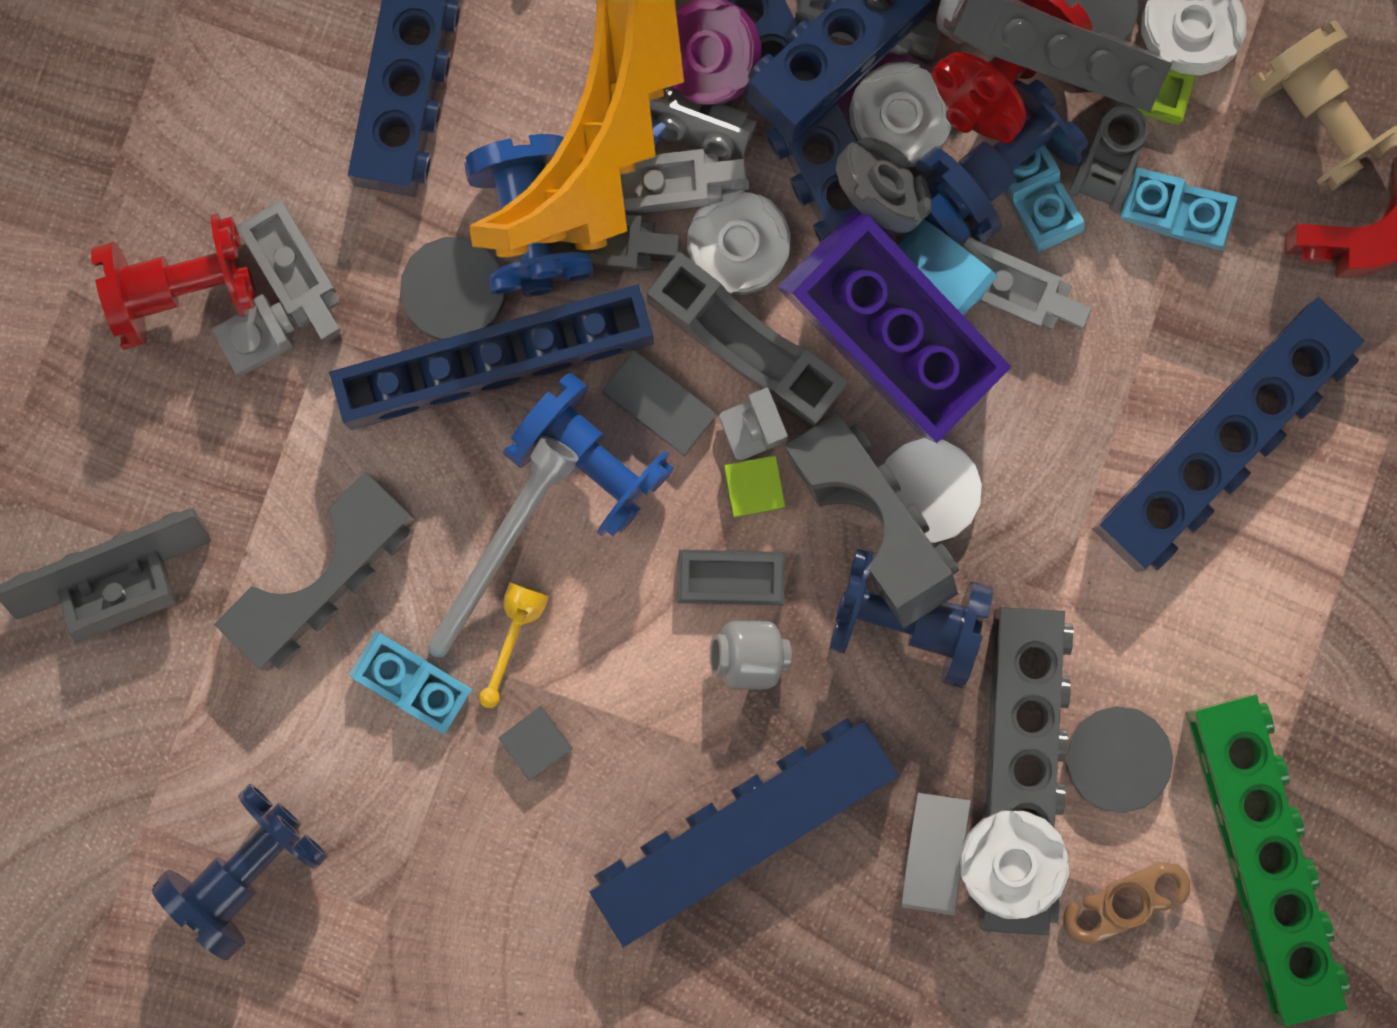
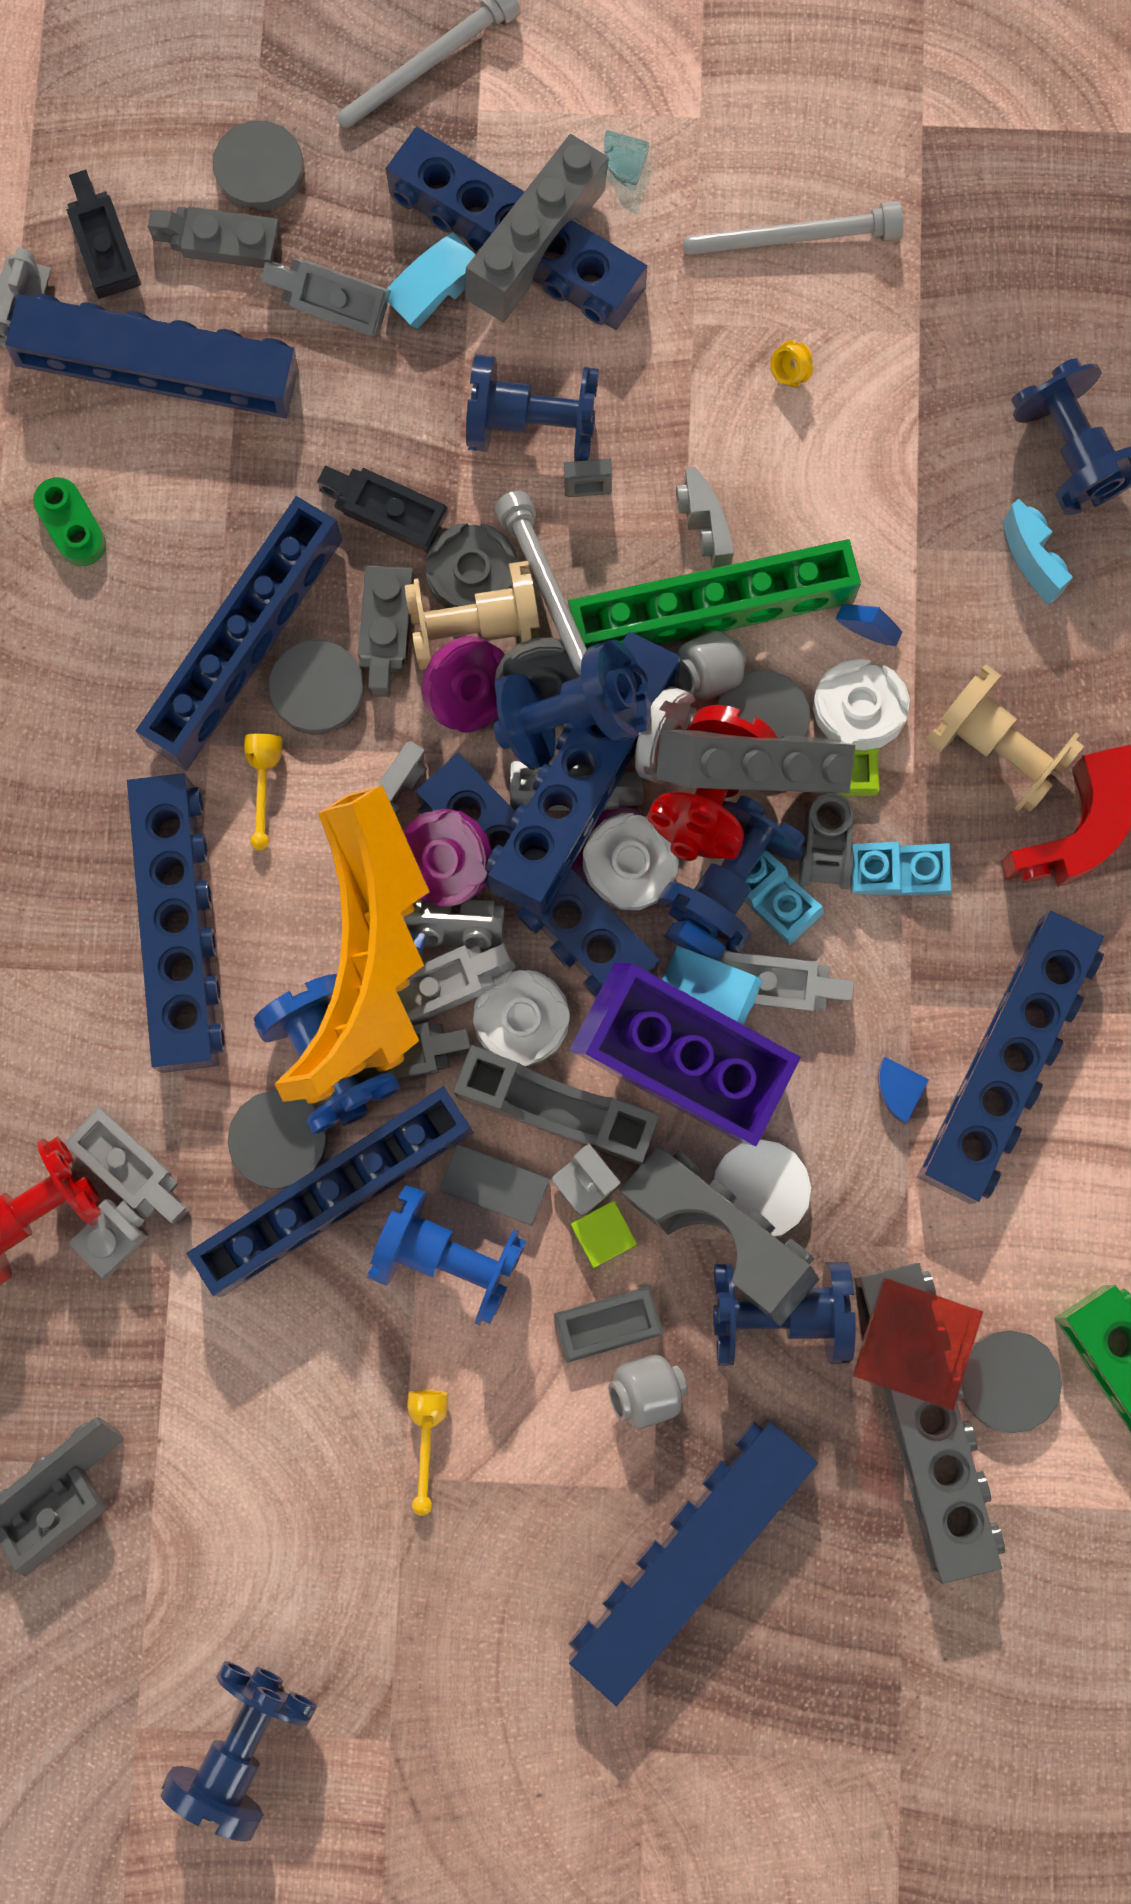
camera: 15 degrees left, 5 degrees down
dark grey arch [214,472,416,671] -> none
medium azure slope [348,630,472,734] -> none
light grey piece [428,436,579,657] -> none
dark grey tile [498,706,573,781] -> none
dark grey tile [836,137,932,233] -> none
light grey slope [902,793,971,915] -> none
white tile [960,811,1069,919] -> none
medium nougat piece [1063,862,1190,944] -> none
none -> clear red tile [852,1278,983,1411]
none -> blue tile [877,1057,929,1124]

